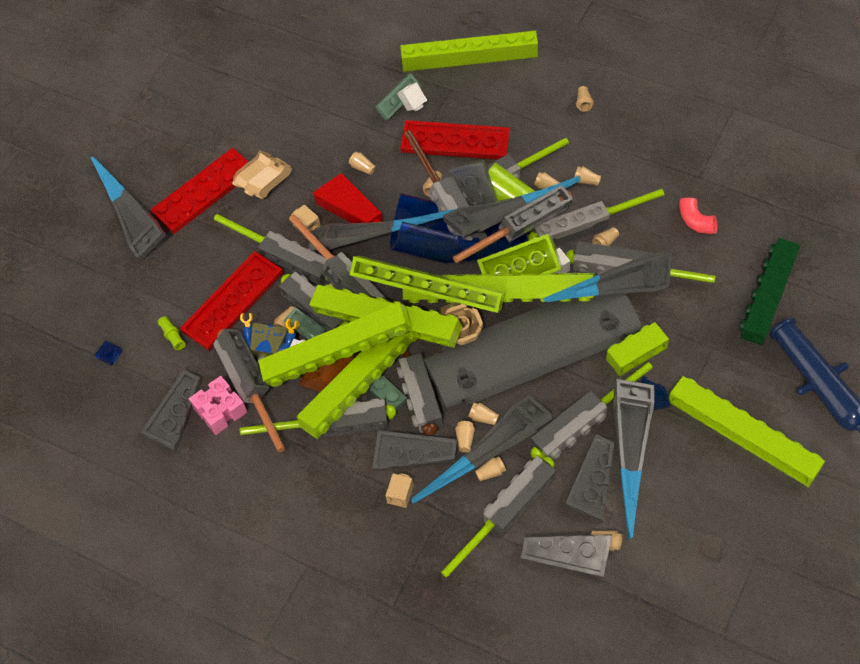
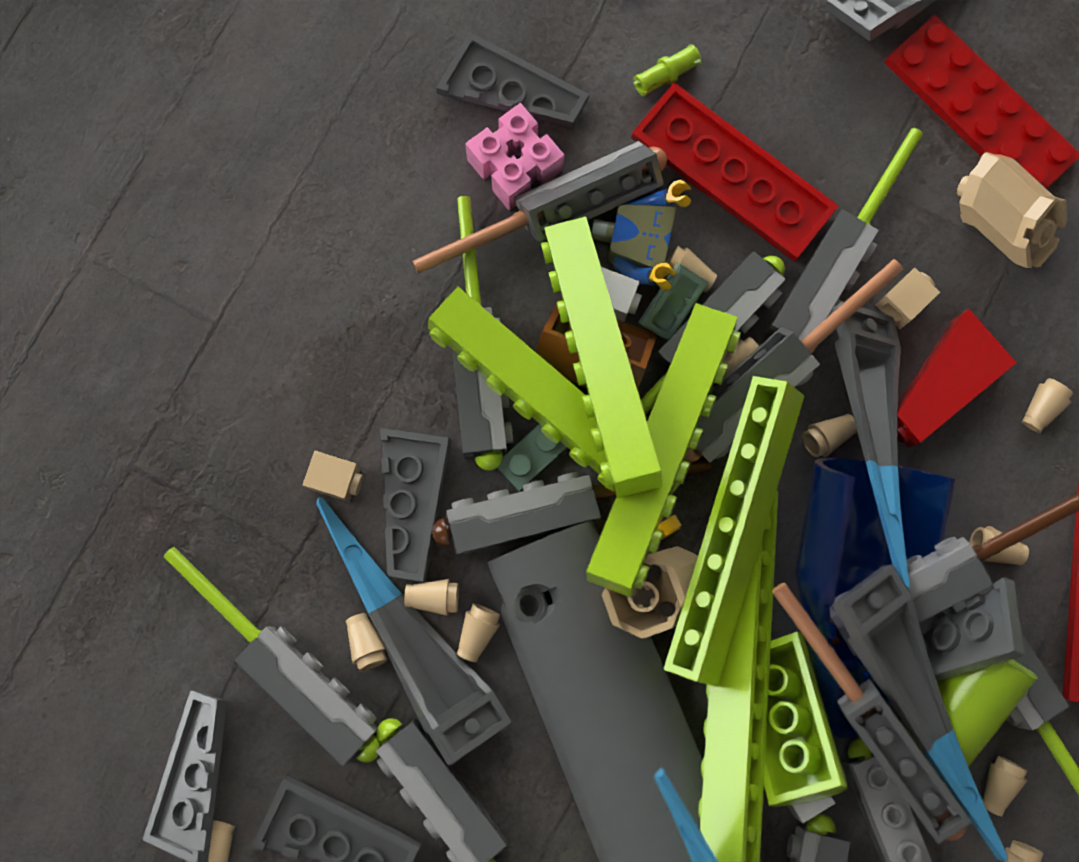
camera: 80 degrees right, 20 degrees up
none -> tan cone [802,414,858,457]

